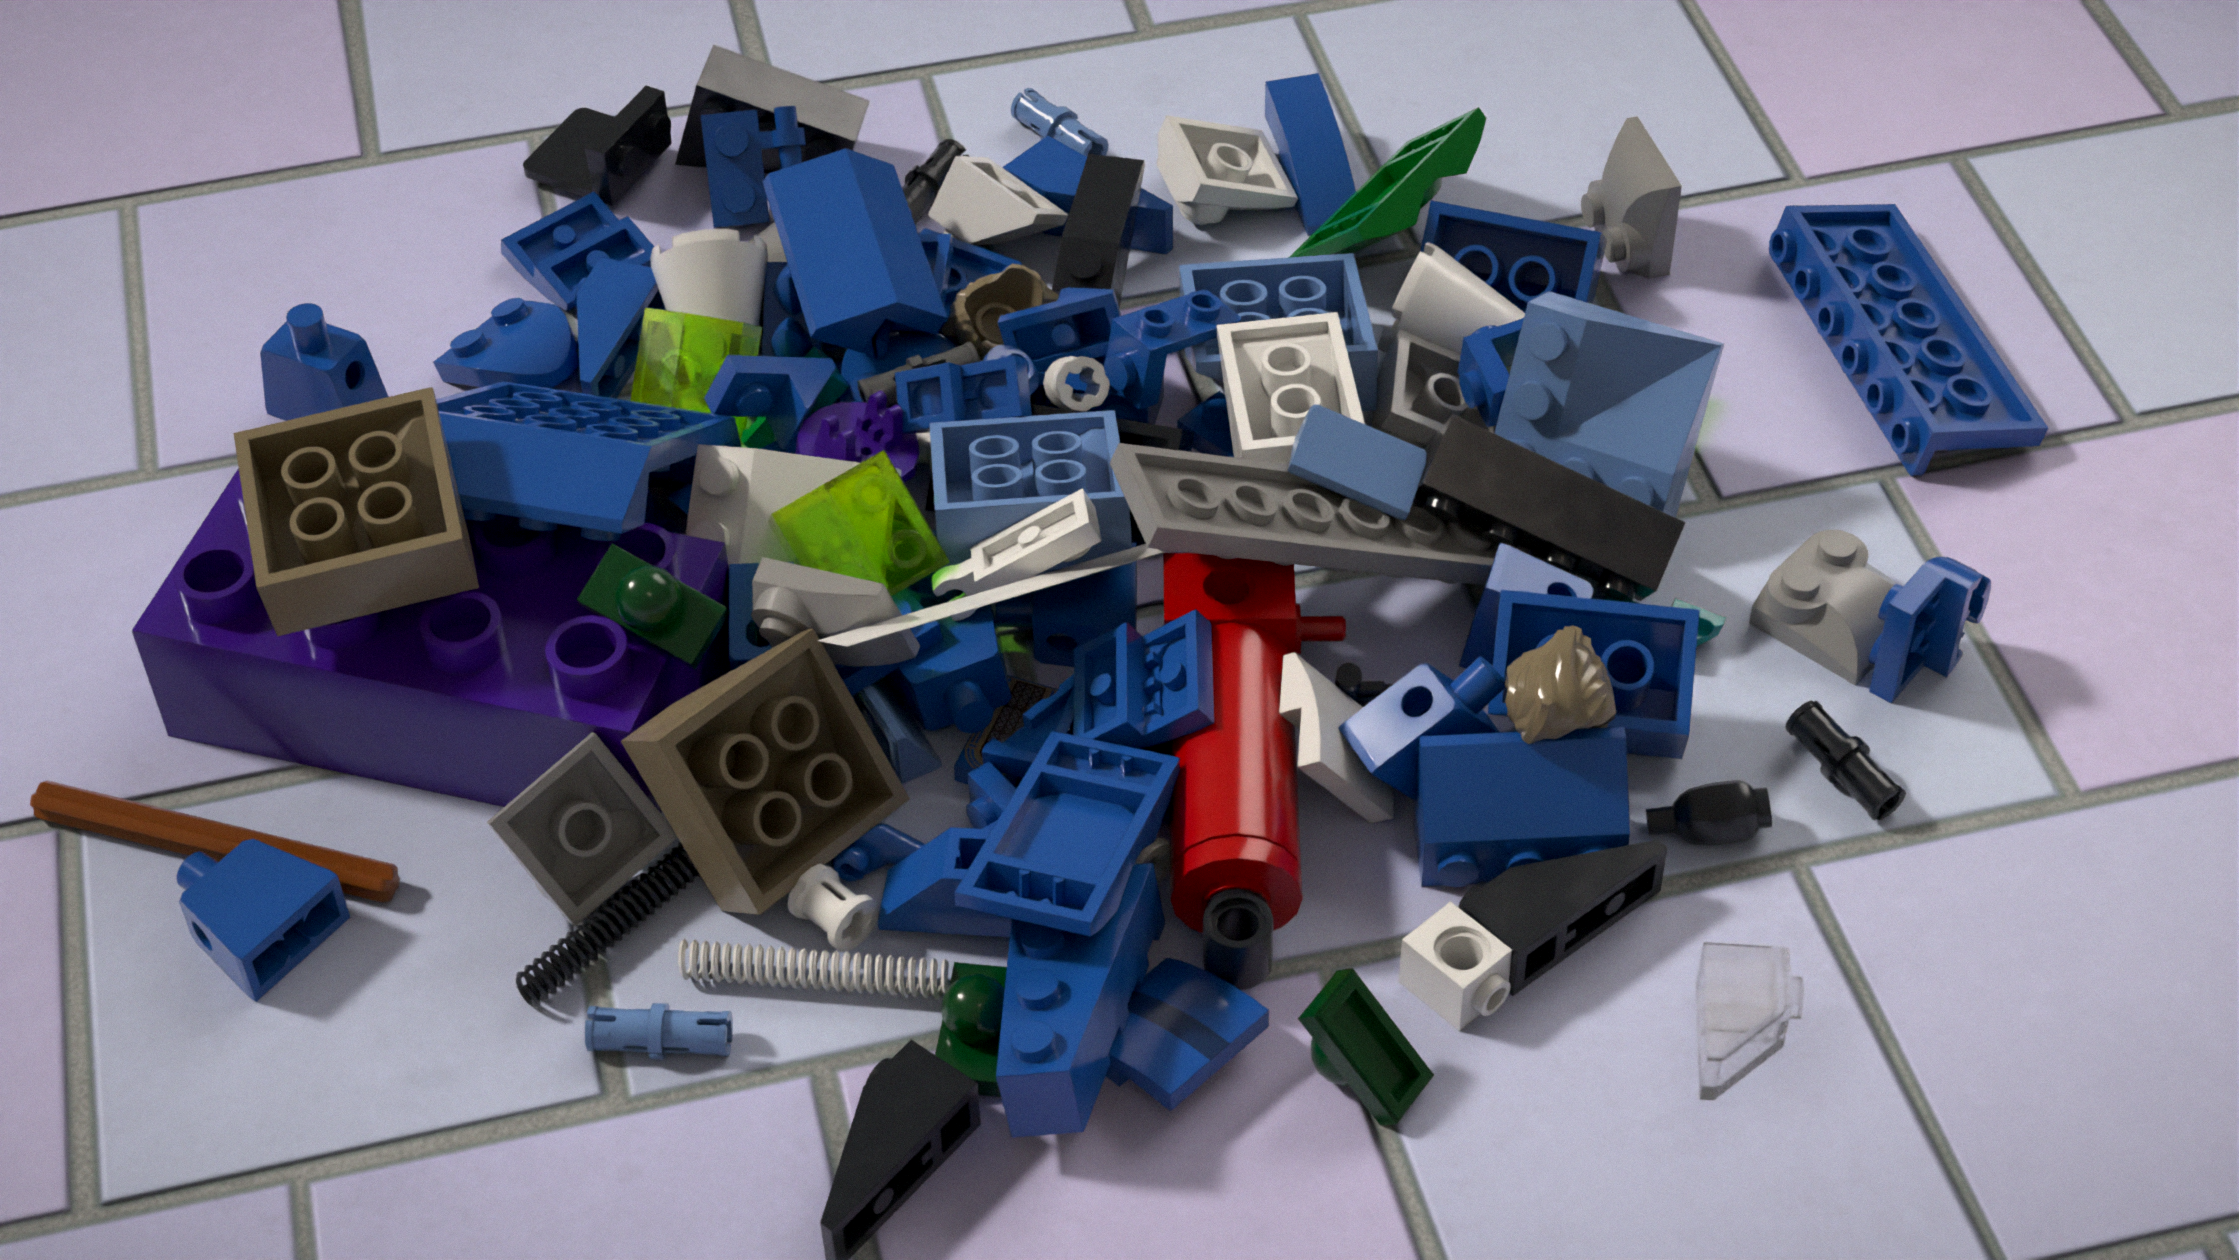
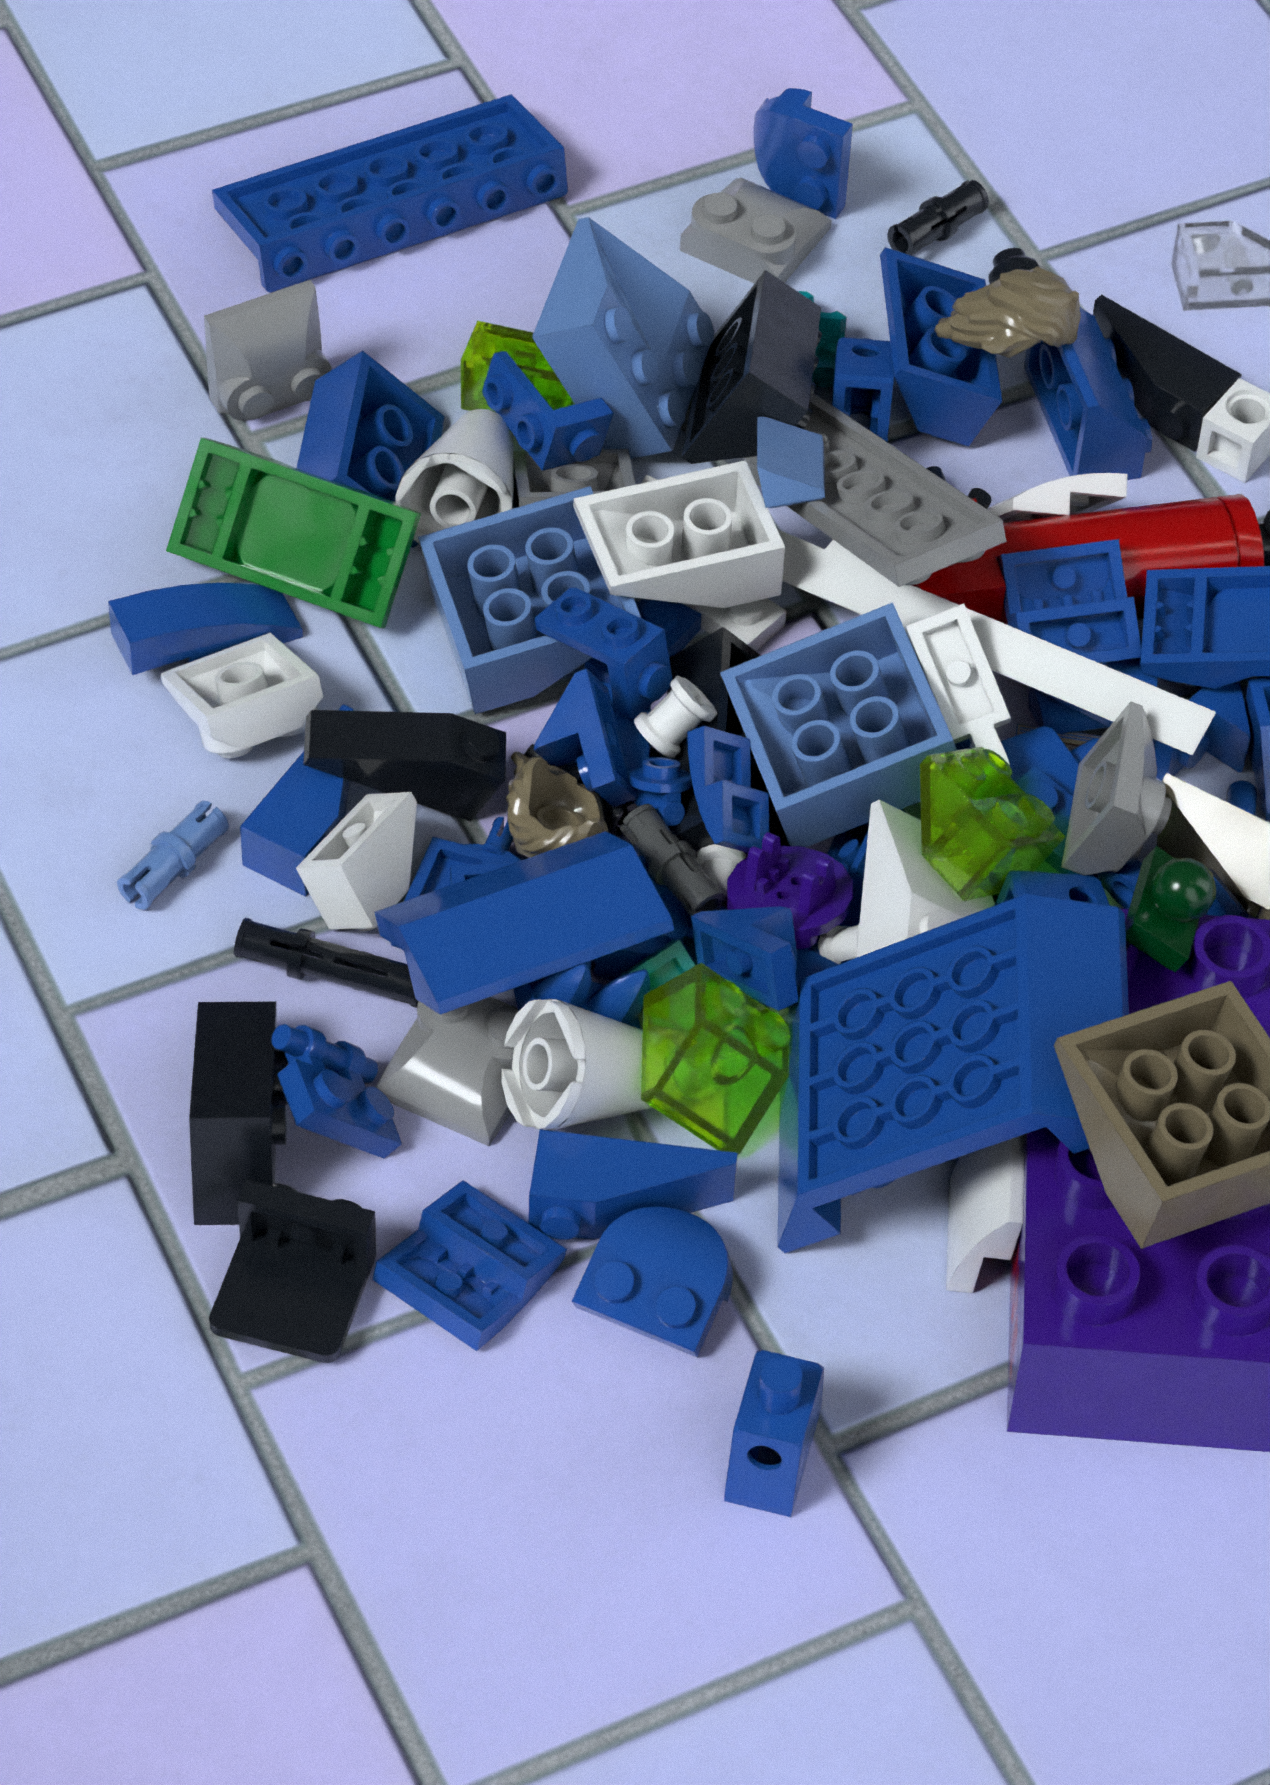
camera: 105 degrees left, 5 degrees up
blue torso [1338,656,1506,801] -> none

